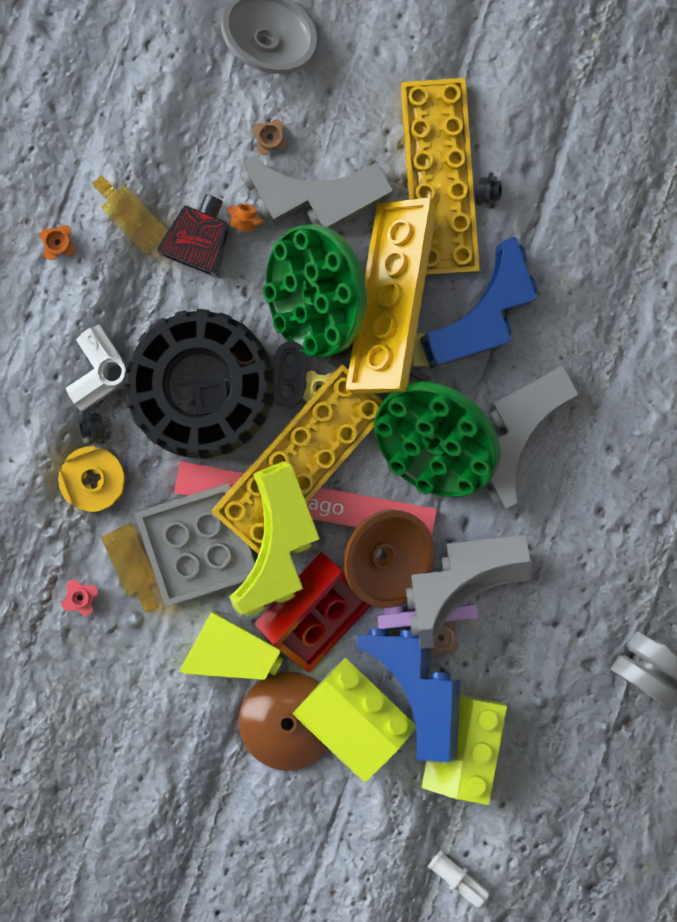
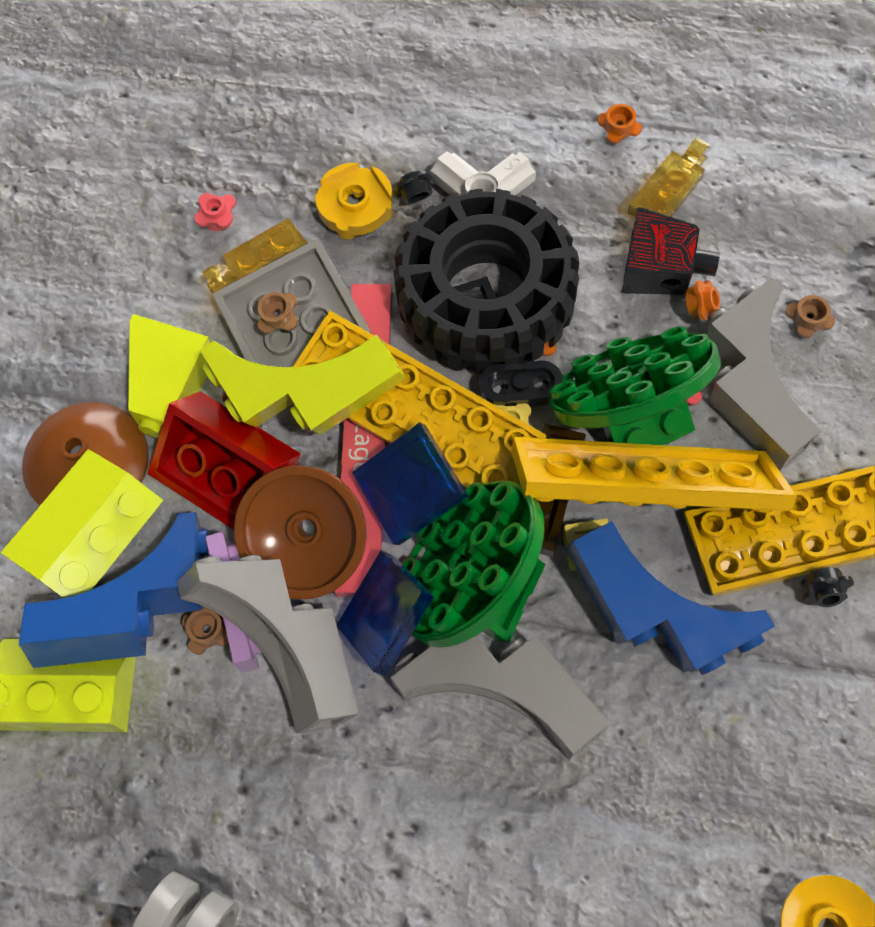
camera: 85 degrees right, 20 degrees down
none -> medium nougat plate [257,292,298,334]
none -> clear blue tile [336,550,434,676]
none -> clear blue tile [352,422,469,546]

